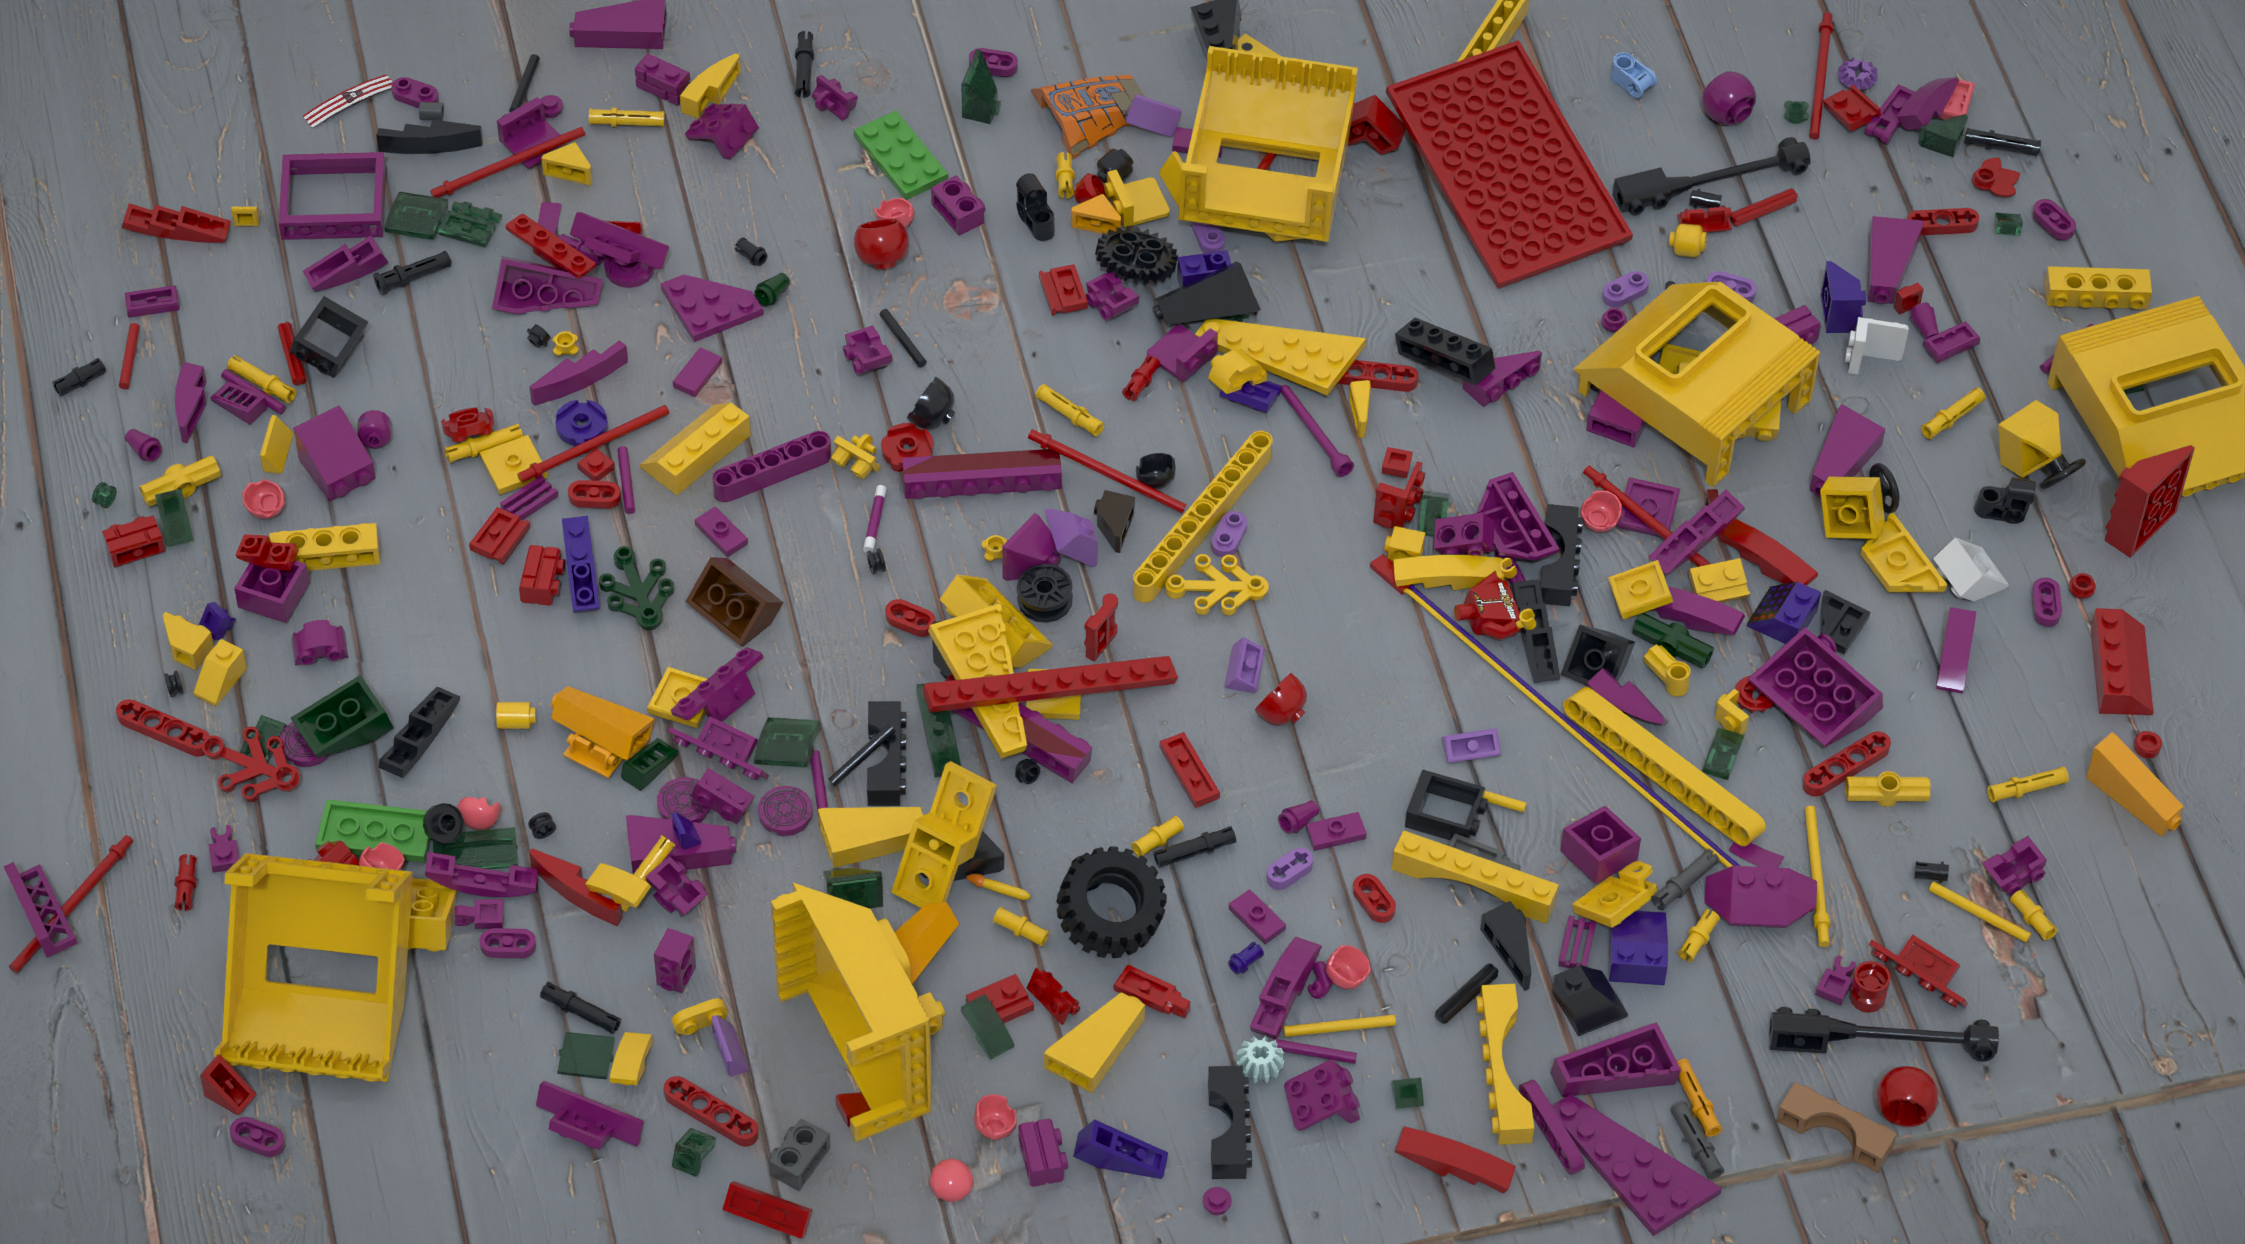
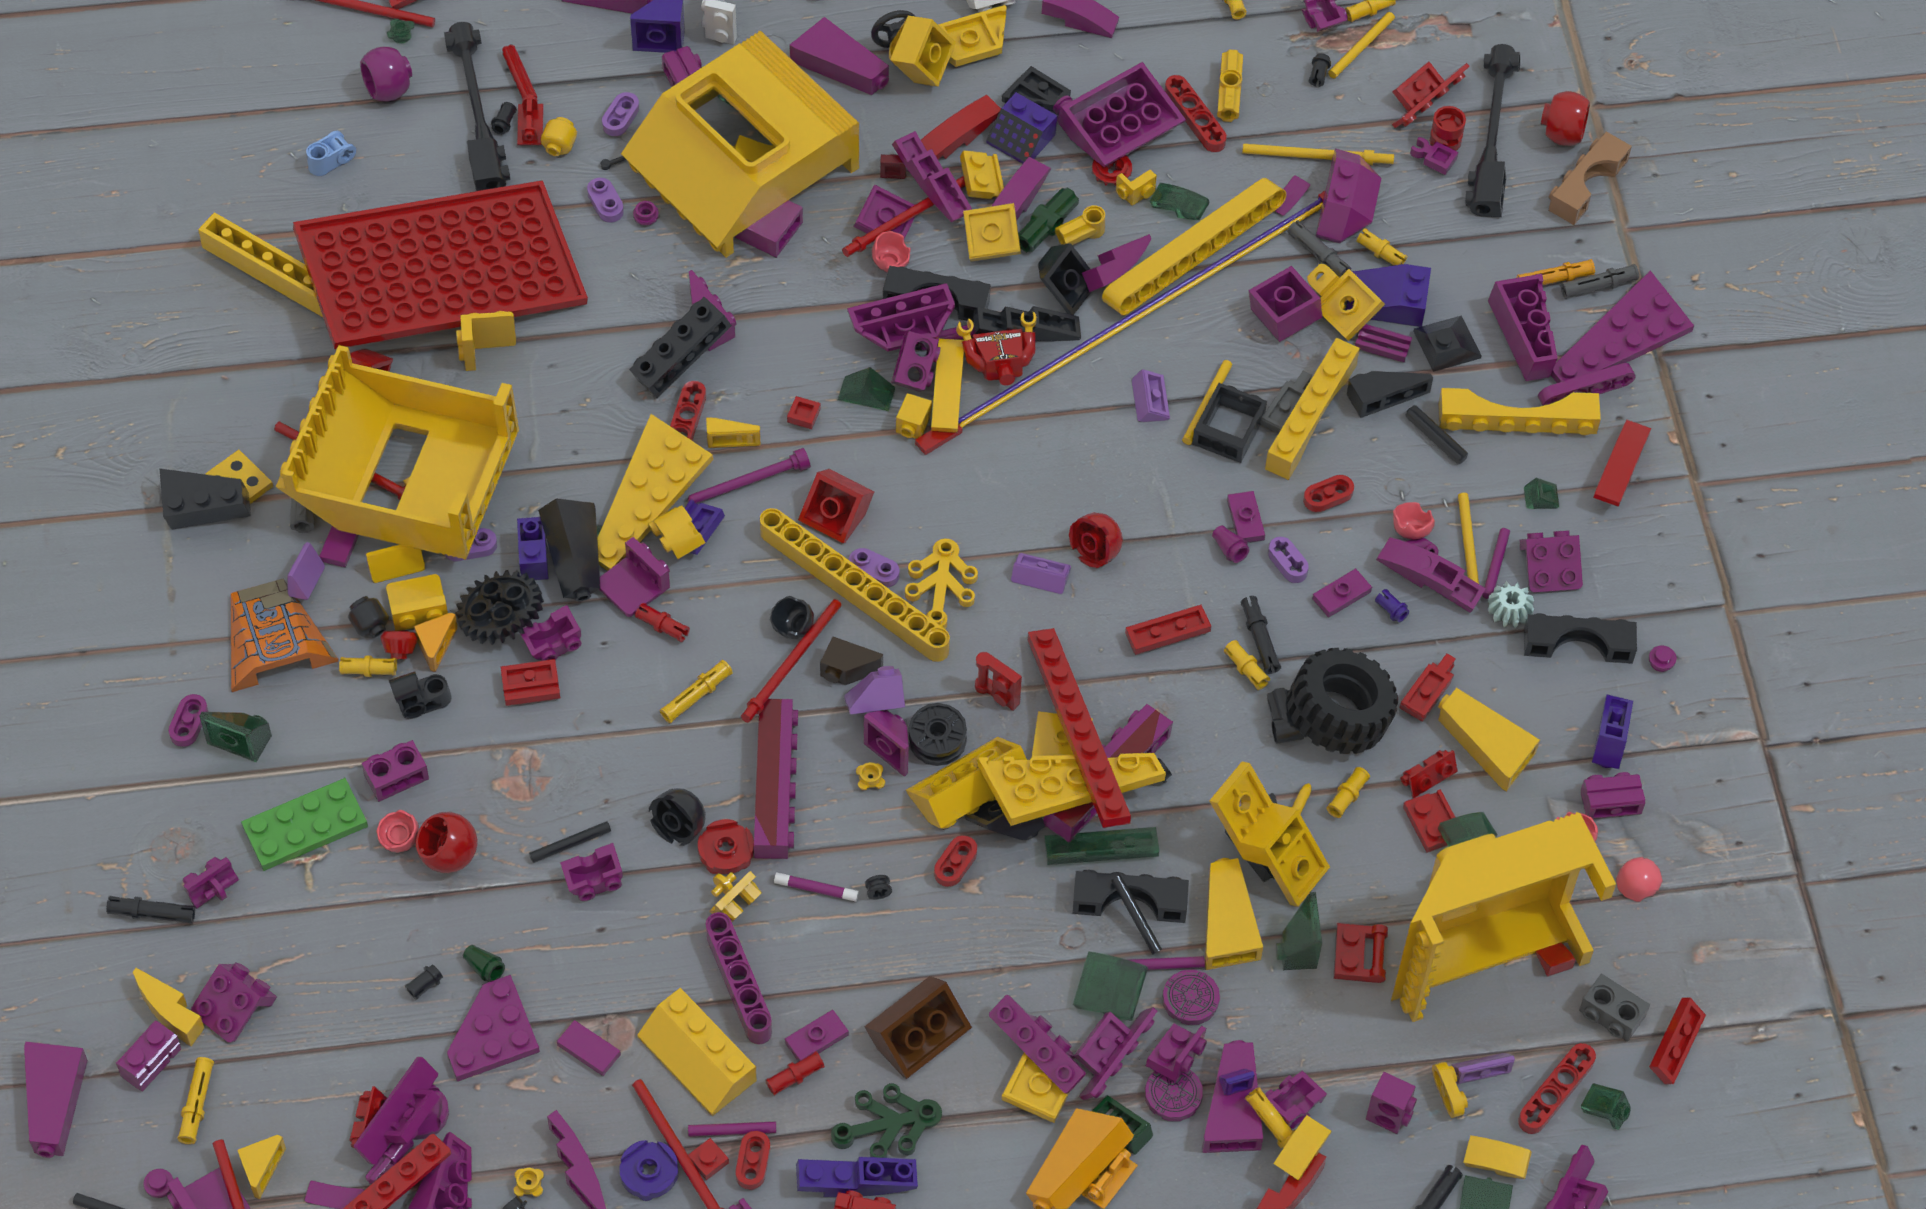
camera: 85 degrees left, 5 degrees up
light orange slope [895,902,959,984] -> none
red bracket [1373,461,1425,529] -> none
none -> yellow bracket [456,311,516,371]
none -> red pin [765,1051,825,1096]
none -> red slope [798,469,874,543]

